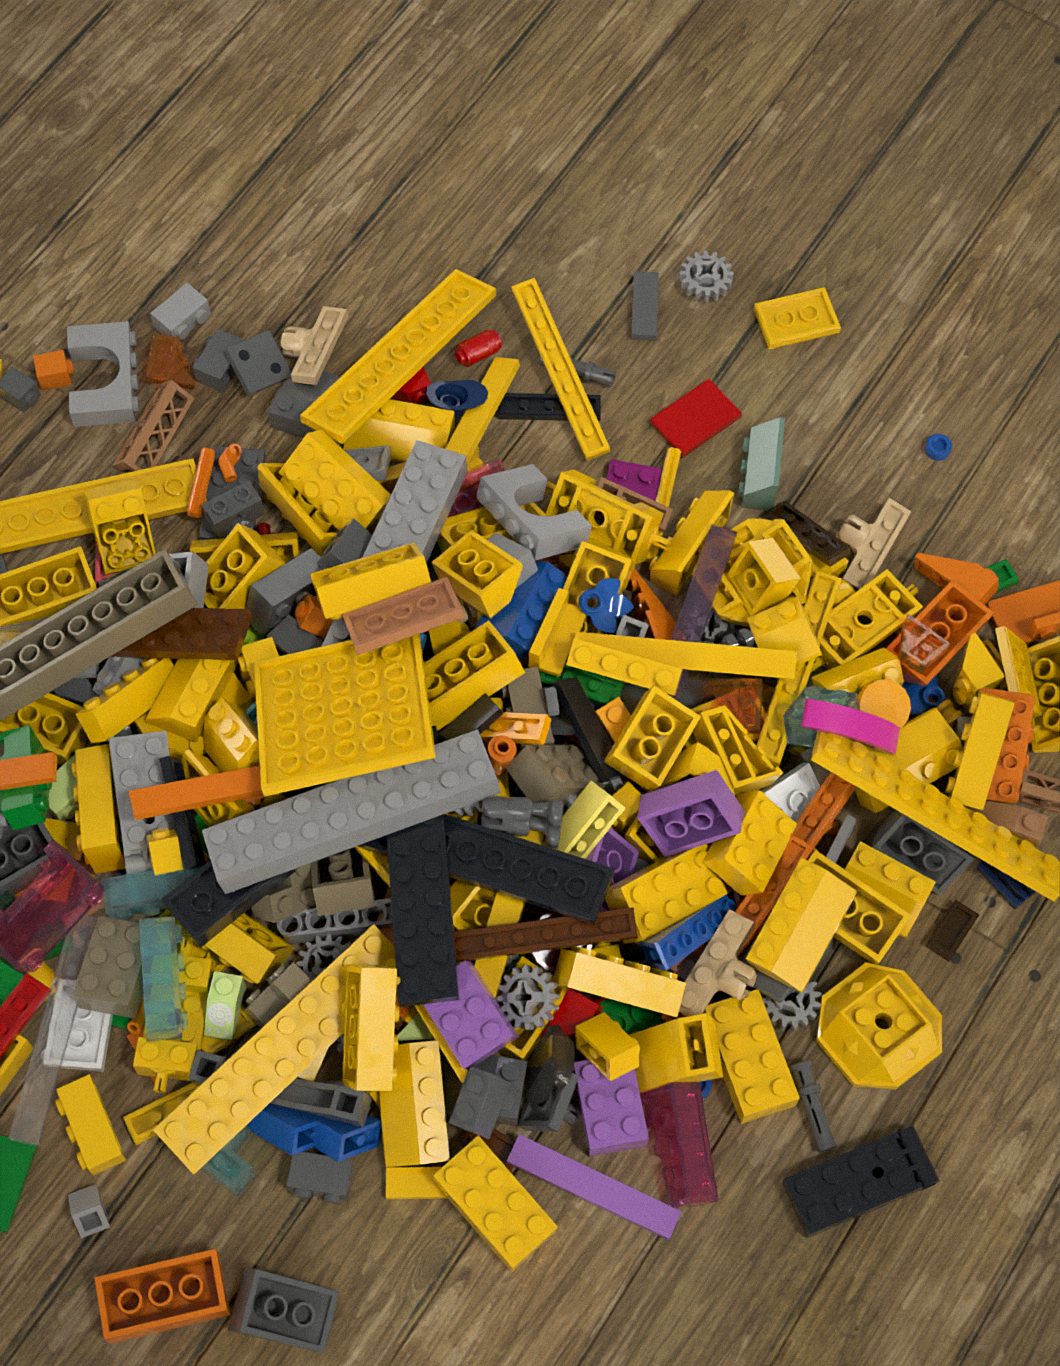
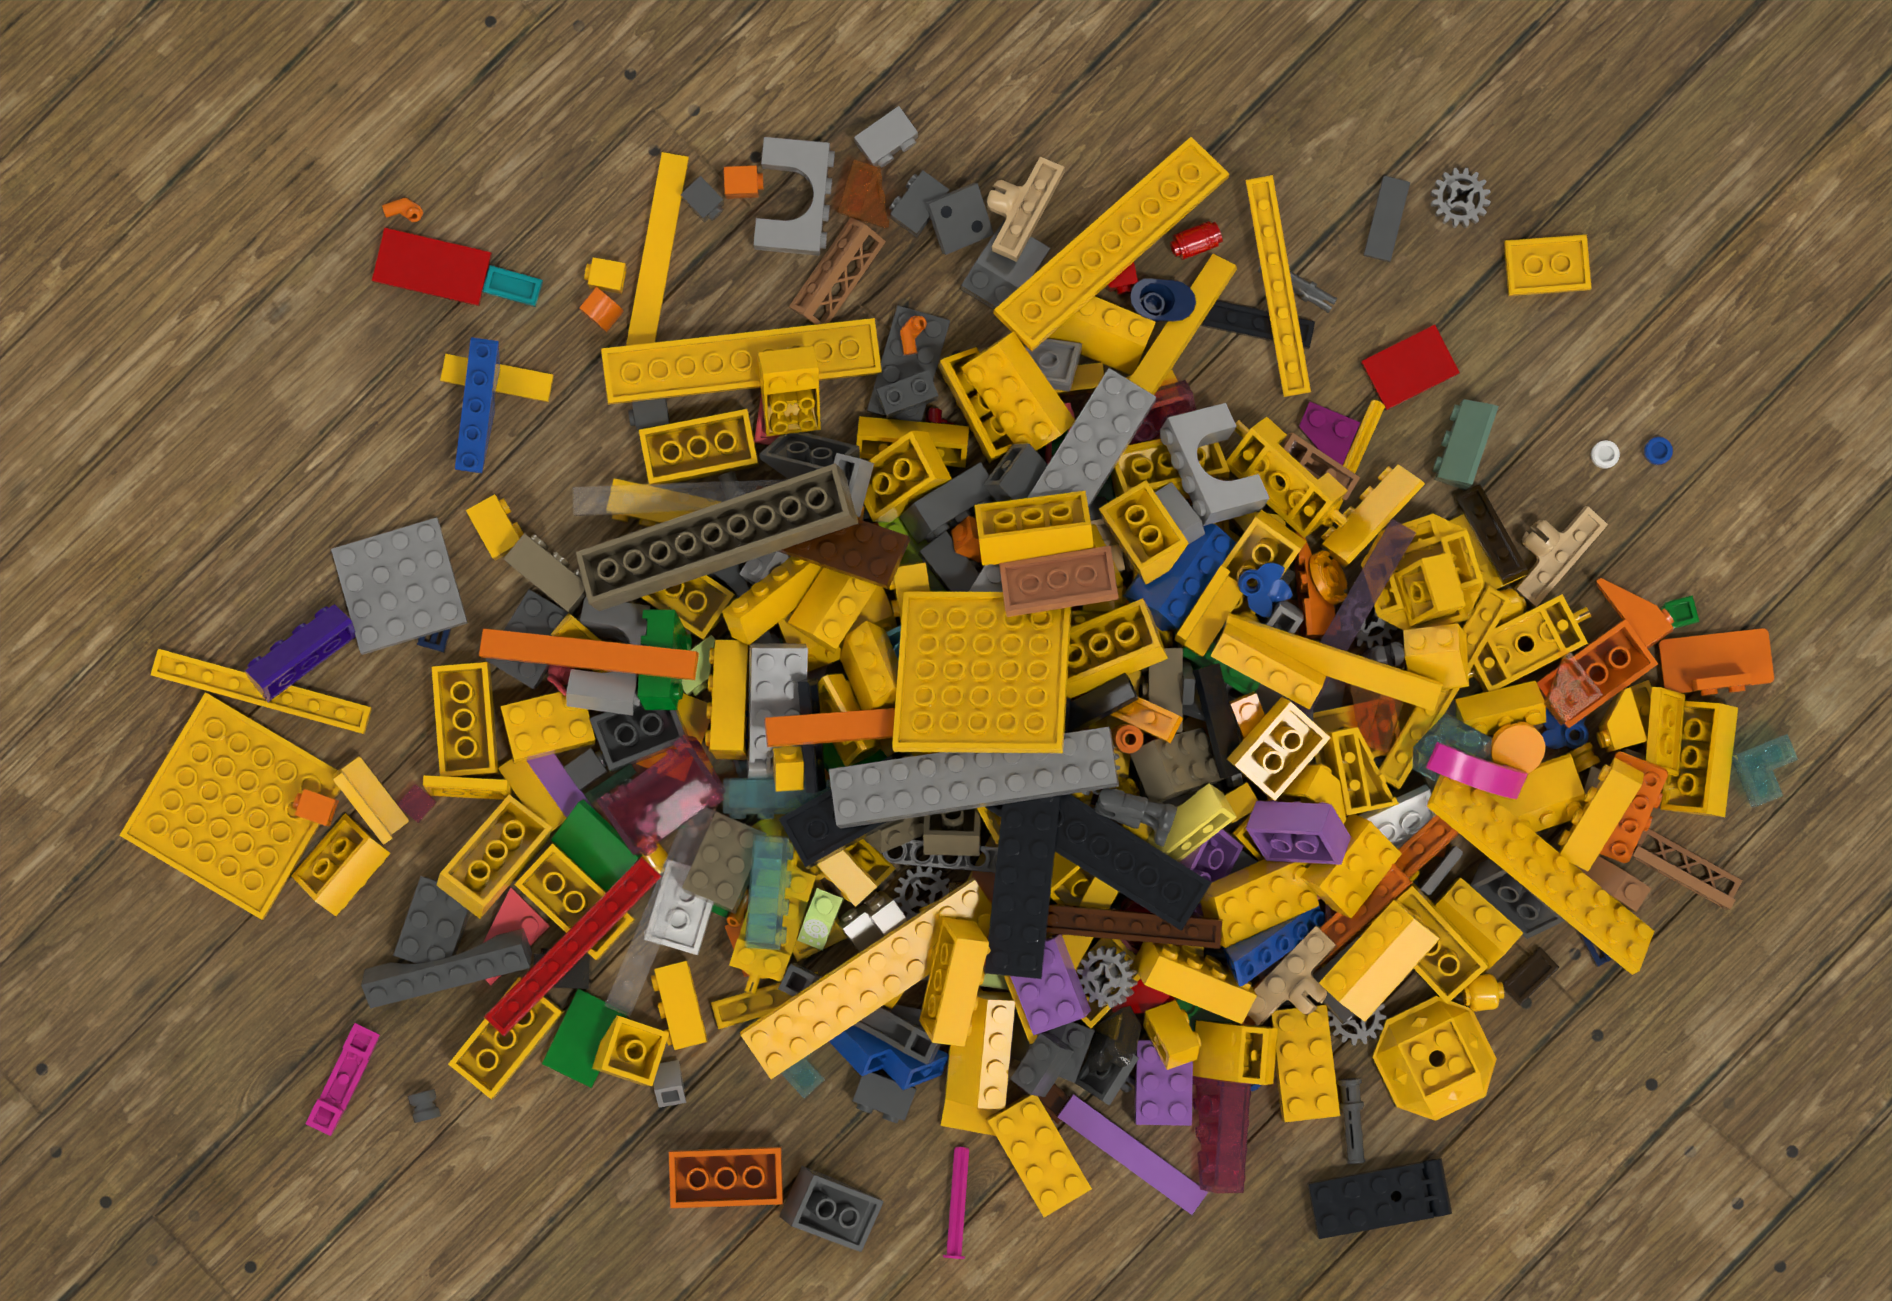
camera: 10 degrees right, 20 degrees up
orange axle [187,447,215,518] -> none
none -> yellow slope [592,1016,669,1086]
none -> dark pink axle [943,1147,969,1259]
none -> light orange tile [1310,550,1347,605]
none -> yellow head [1462,974,1504,1012]
none -> white tile [1591,440,1620,469]

